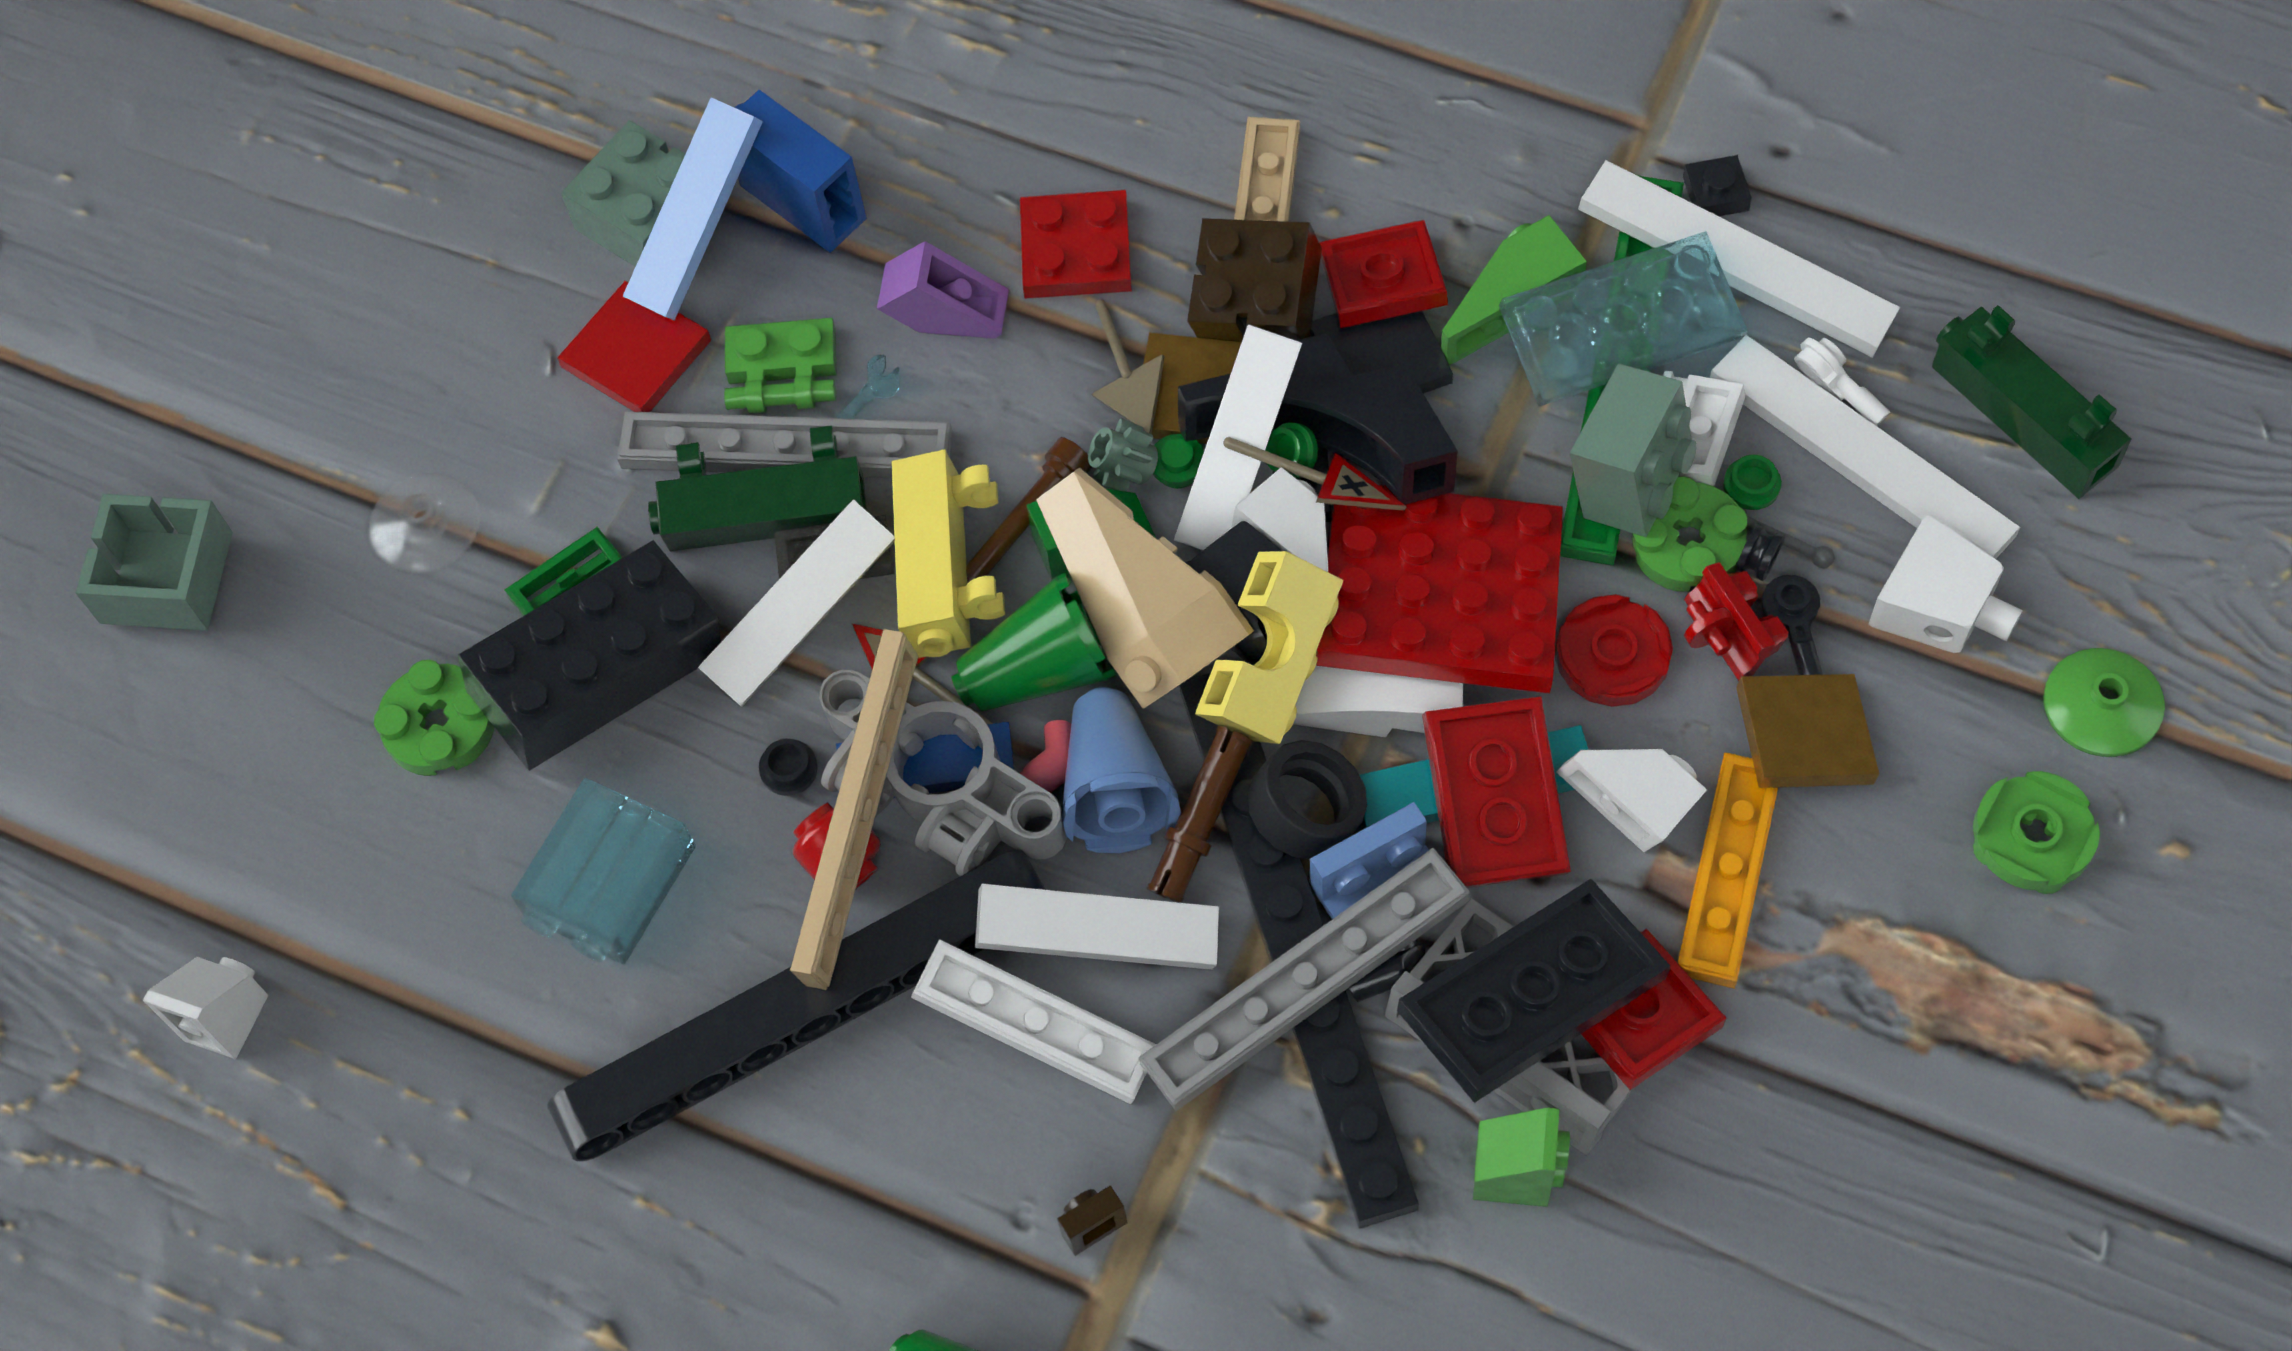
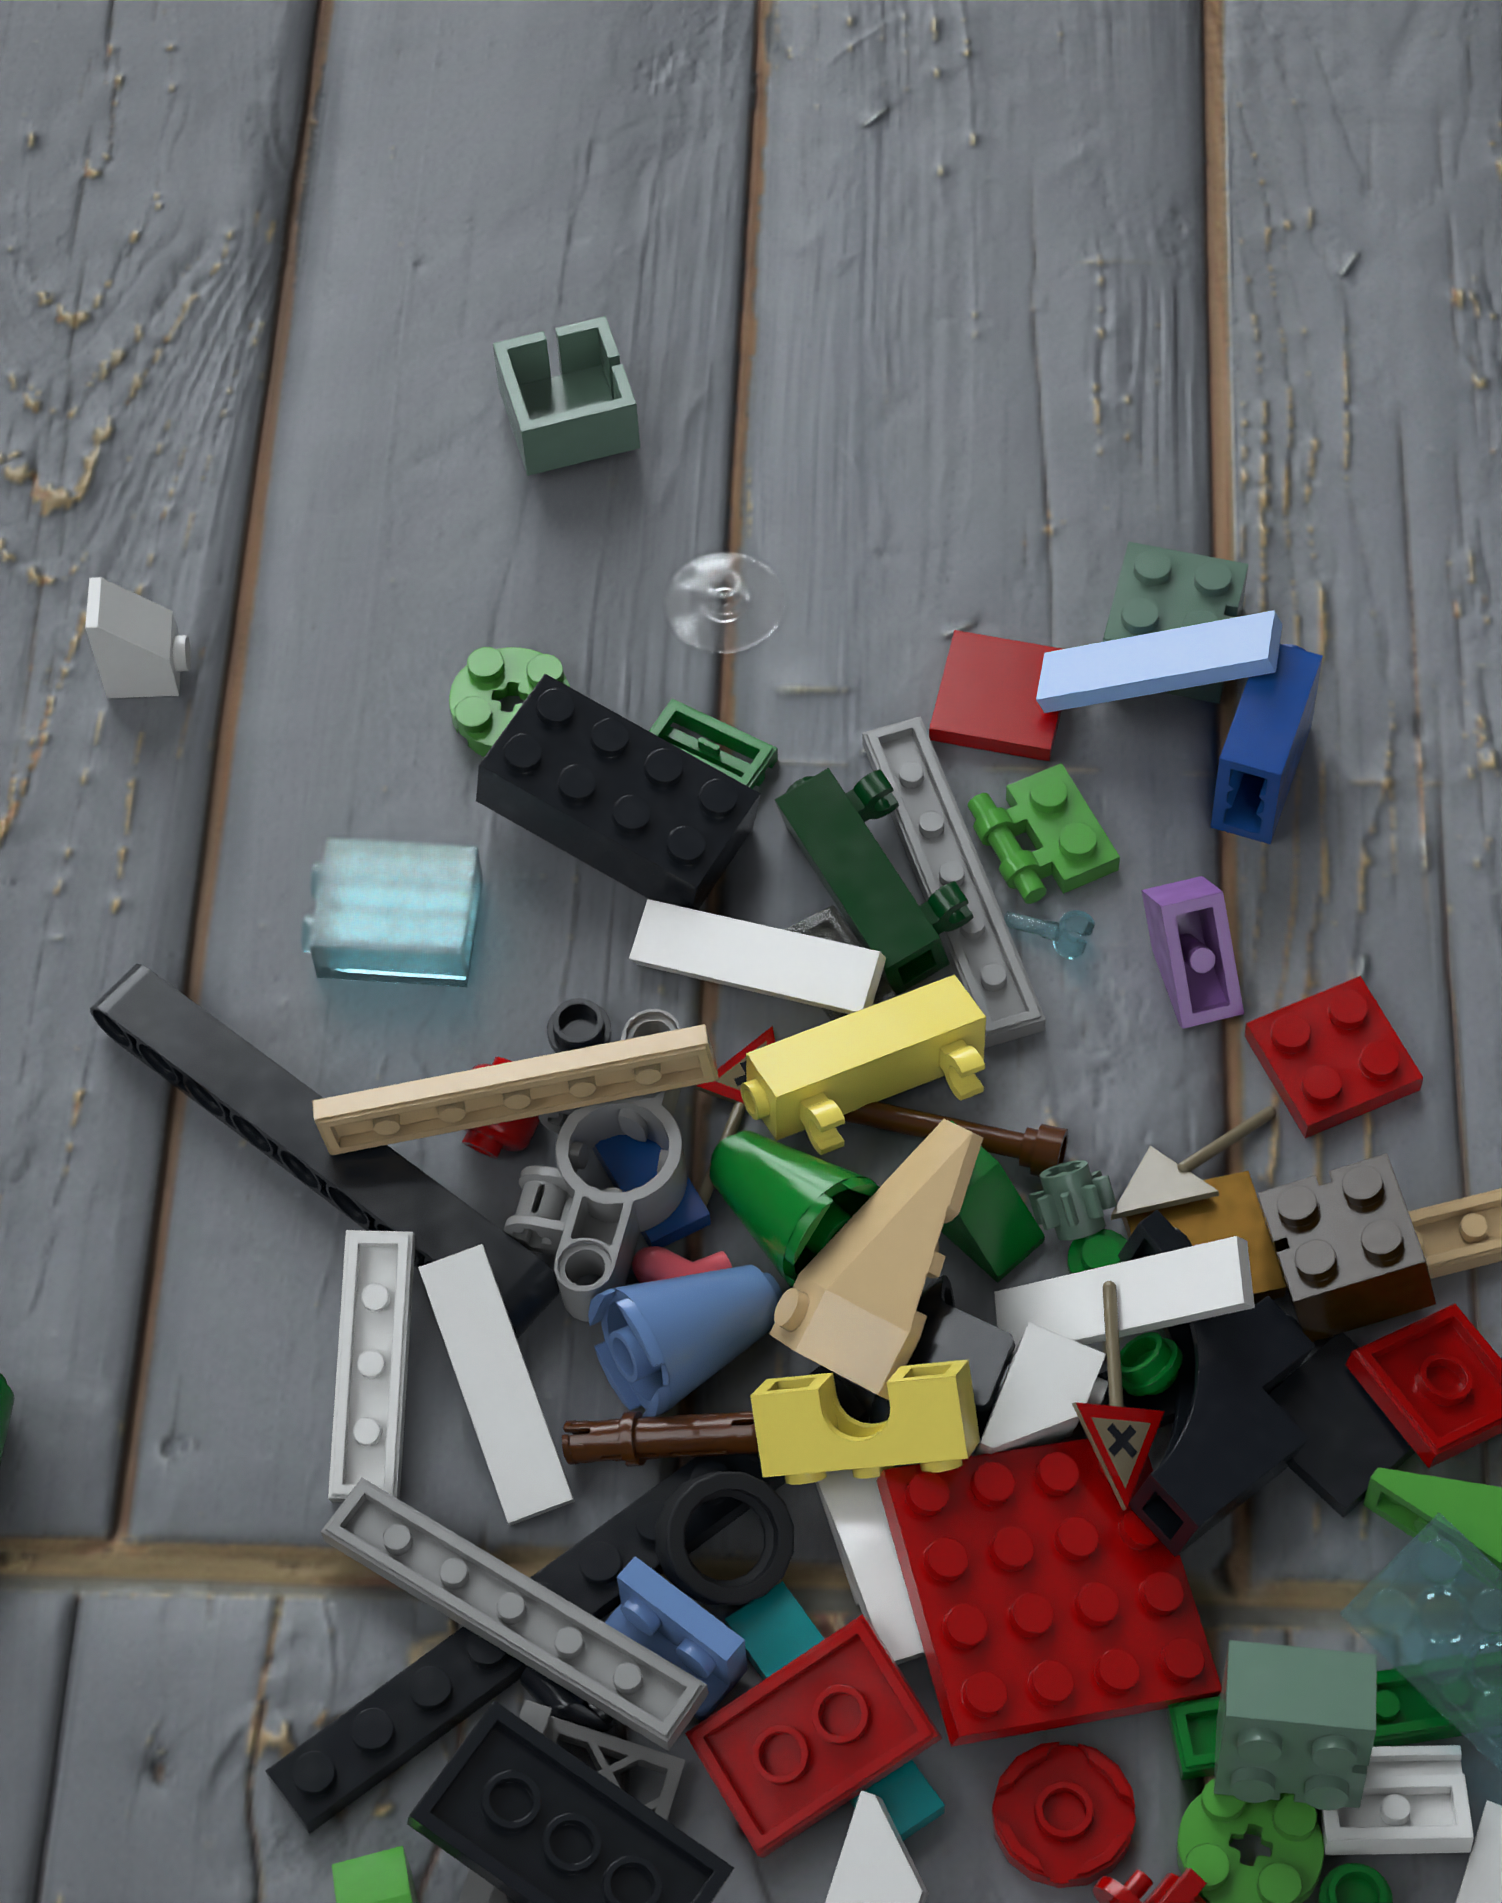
camera: 65 degrees right, 5 degrees down
dark brown plate [1057,1185,1128,1256] -> none

